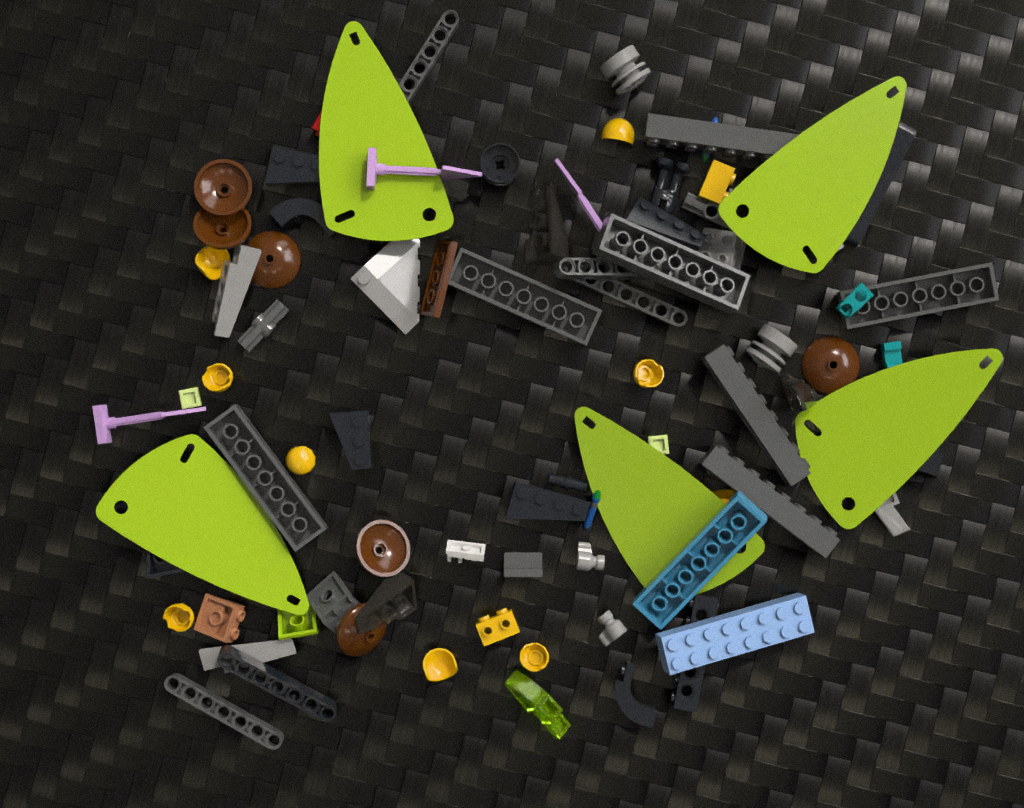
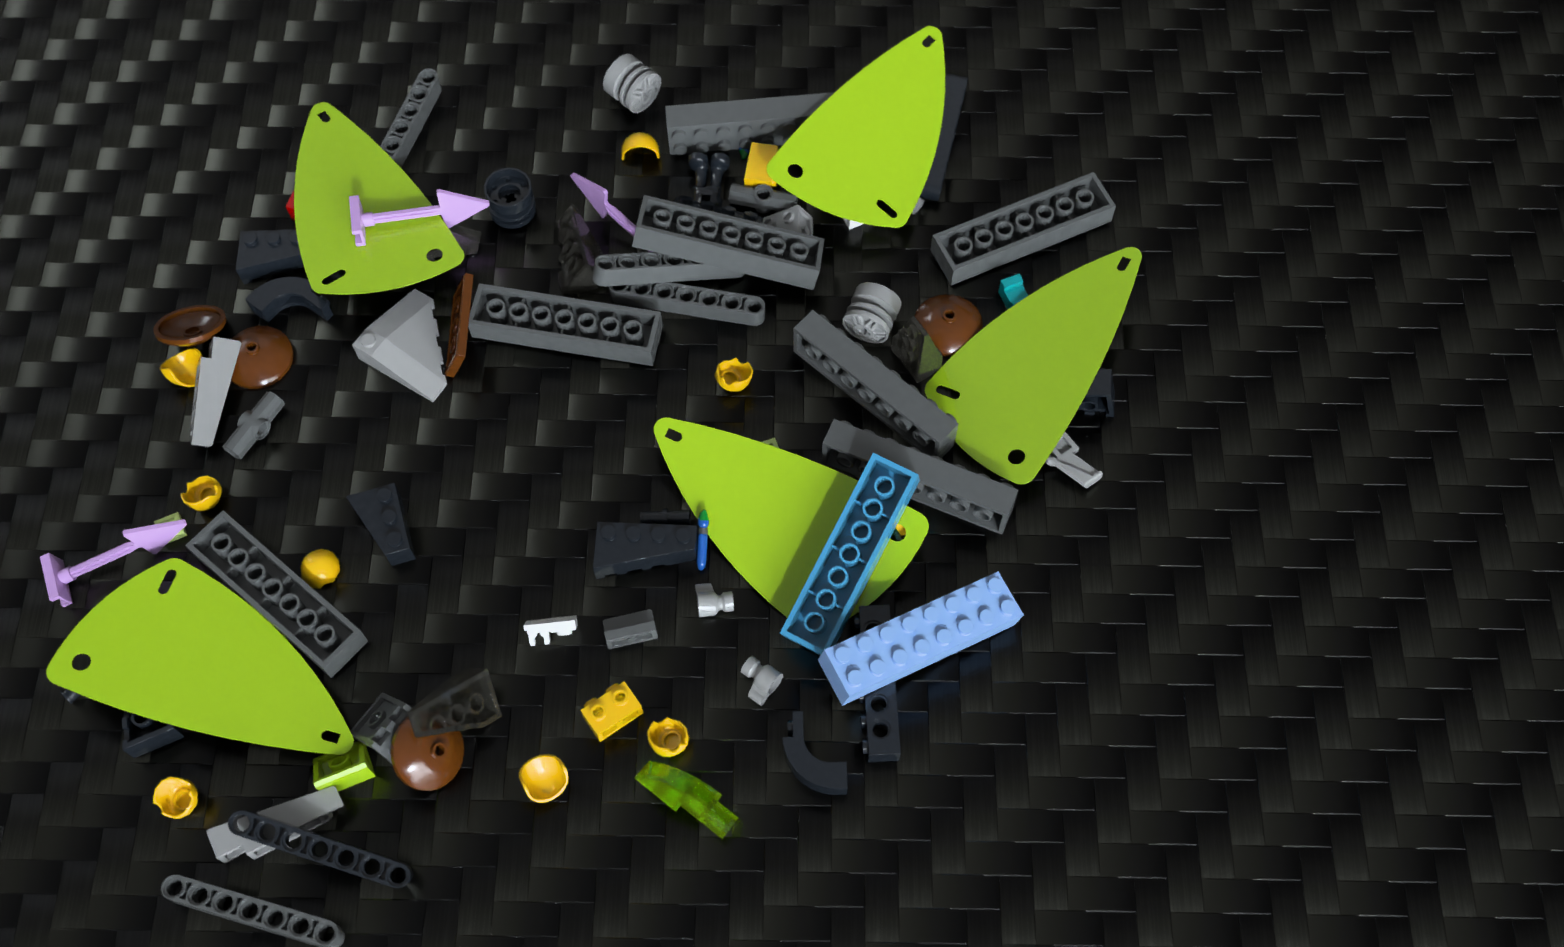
camera: 10 degrees left, 25 degrees down
reddish brown dish [194,159,252,216] -> none
nougat plate [194,593,246,643] -> none
reddish brown dish [355,520,410,577] -> none
teal leg [836,282,874,319] -> none

